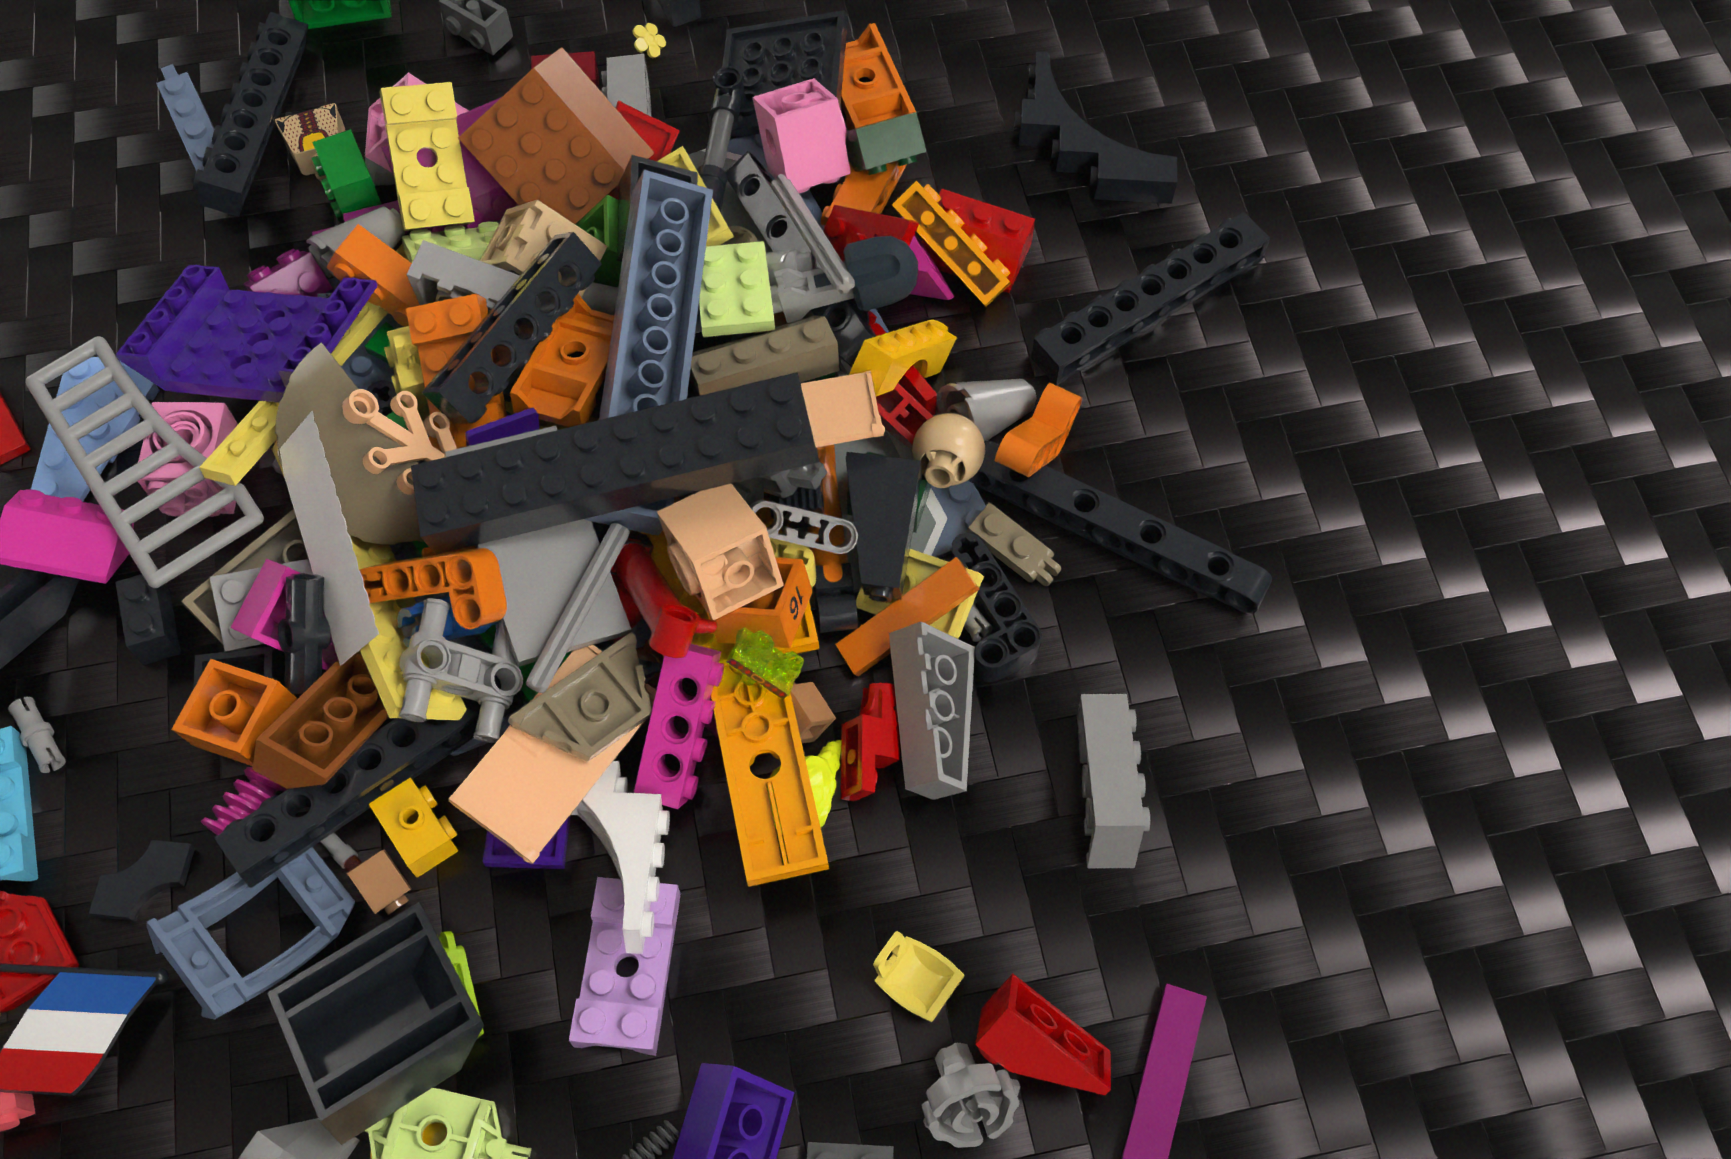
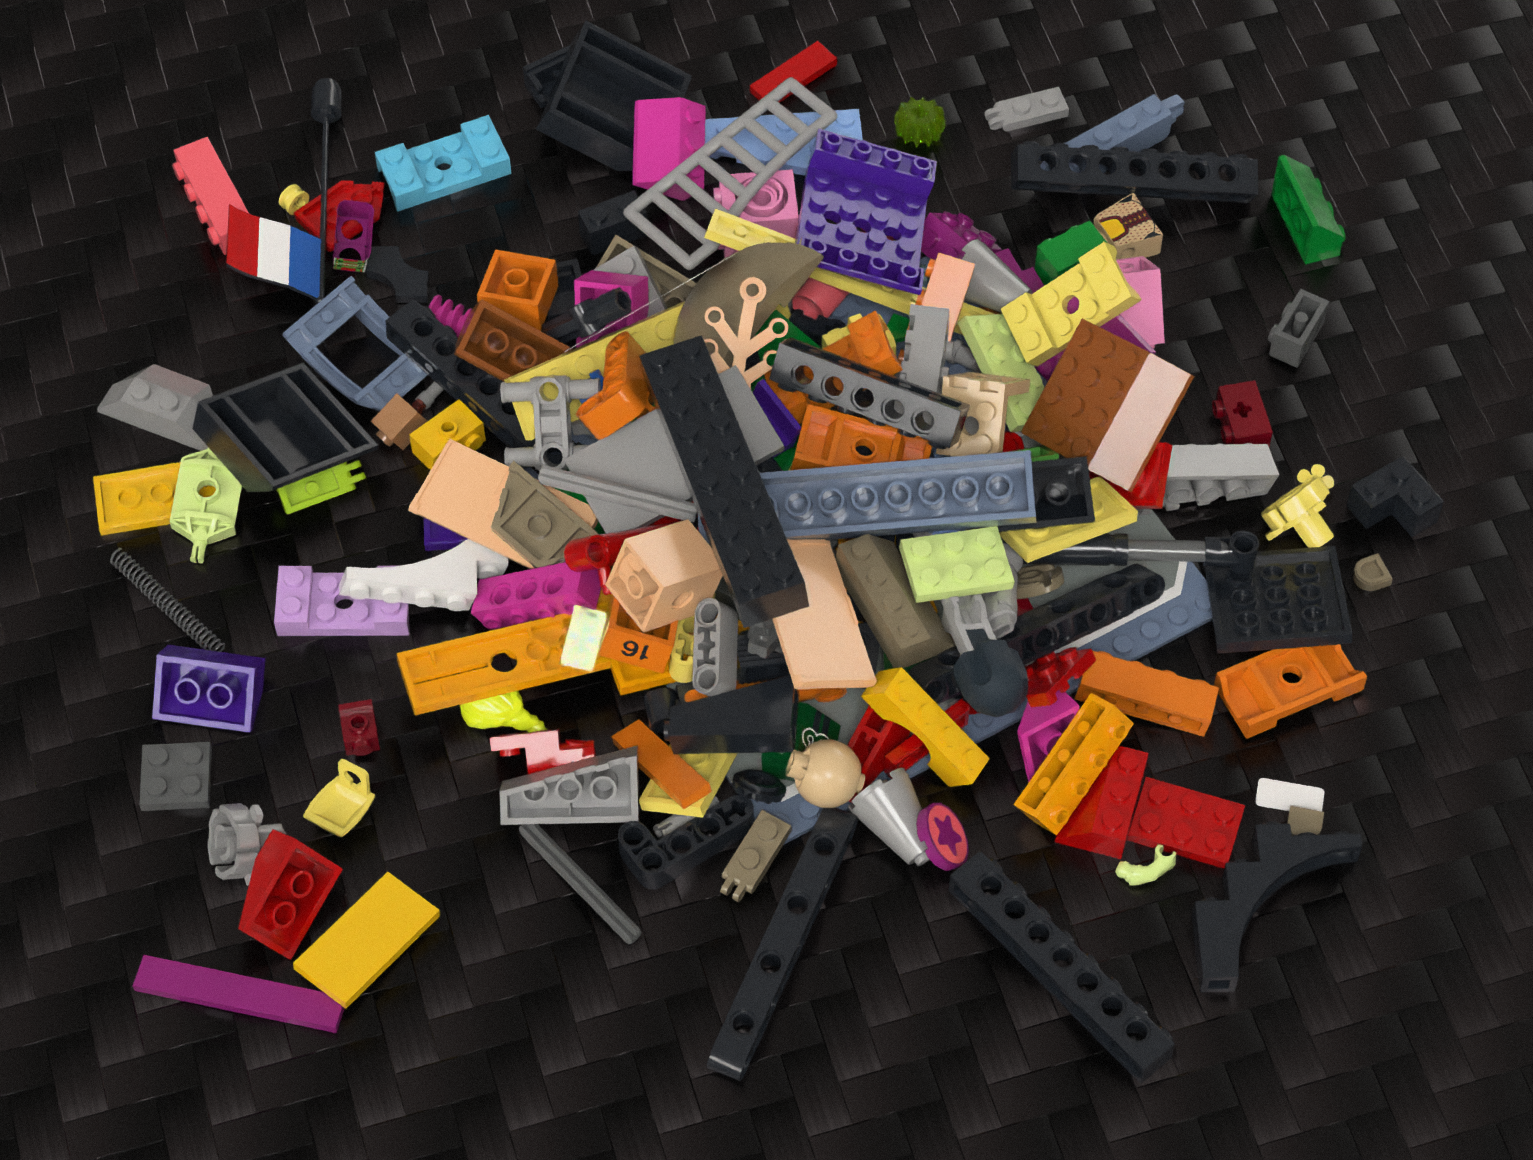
camera: 85 degrees right, 5 degrees down
light grey pin [8,697,66,773] -> none
bright pink brick [753,78,851,193] -> none
light grey axle [771,174,855,295] -> none
medium nougat brick [788,682,836,743] -> none
slope [845,112,926,175] -> none
orange beam [995,383,1083,477] -> none
light grey wedge [1077,694,1150,868] -> none
none -> yellow tile [293,872,440,1009]
none -> magenta piece [333,200,374,272]
none -> dark red brick [338,699,380,756]
none -> dark grey axle [519,824,642,944]
none -> black gear [731,769,786,804]
none -> clear neon green gear [894,96,946,148]
none -> tile [916,803,969,871]
none -> light grey hinge [984,87,1069,132]
none -> yellowish green piece [1115,844,1177,886]
none -> red plate [1127,777,1245,869]
none -> white sticker [1256,778,1324,812]
none -> light yellow piece [1261,475,1334,548]
none -> dark tan tile [1287,806,1324,836]
none -> dark tan tile [1353,553,1393,591]

